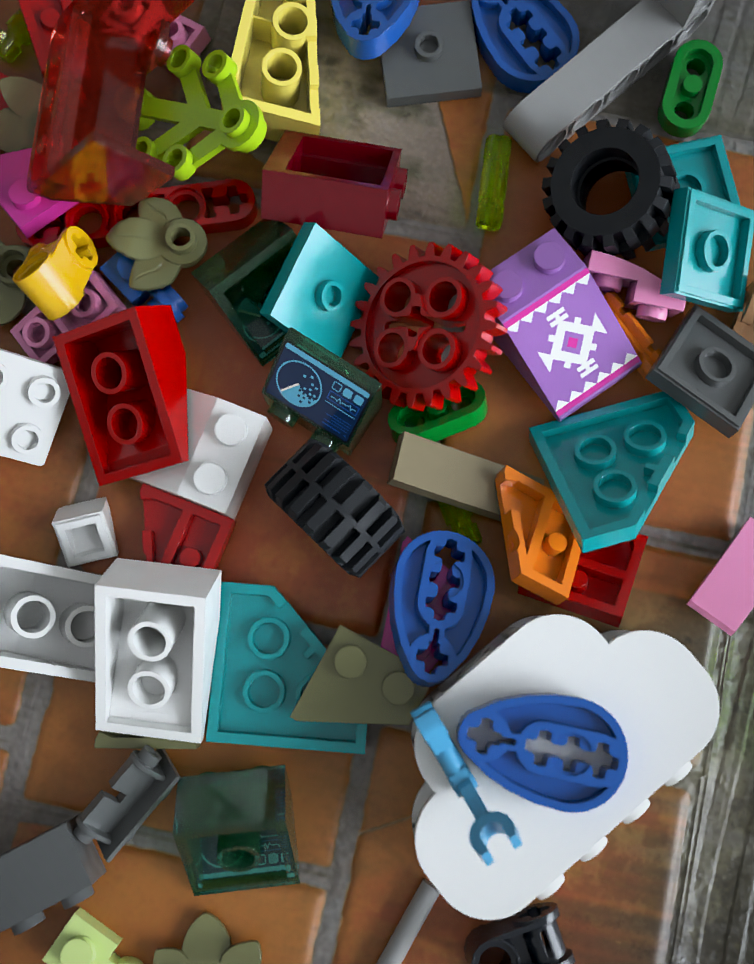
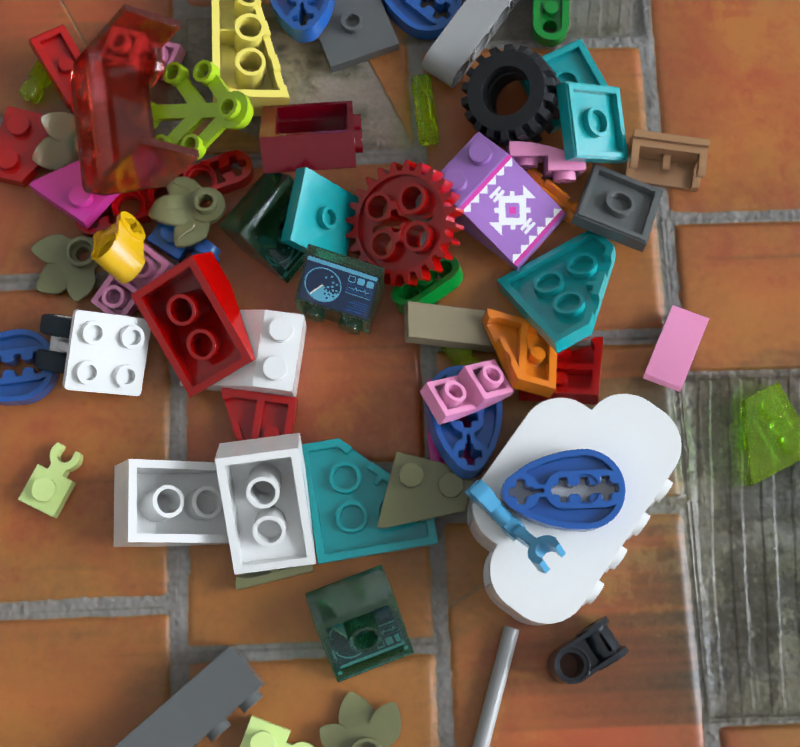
camera: 20 degrees left, 5 degrees down
white slope [52,497,119,567] -> none
dark grey hinge [73,745,181,863] -> none
black tyre [264,438,405,578] -> none
none -> bright pink slope [420,359,514,425]

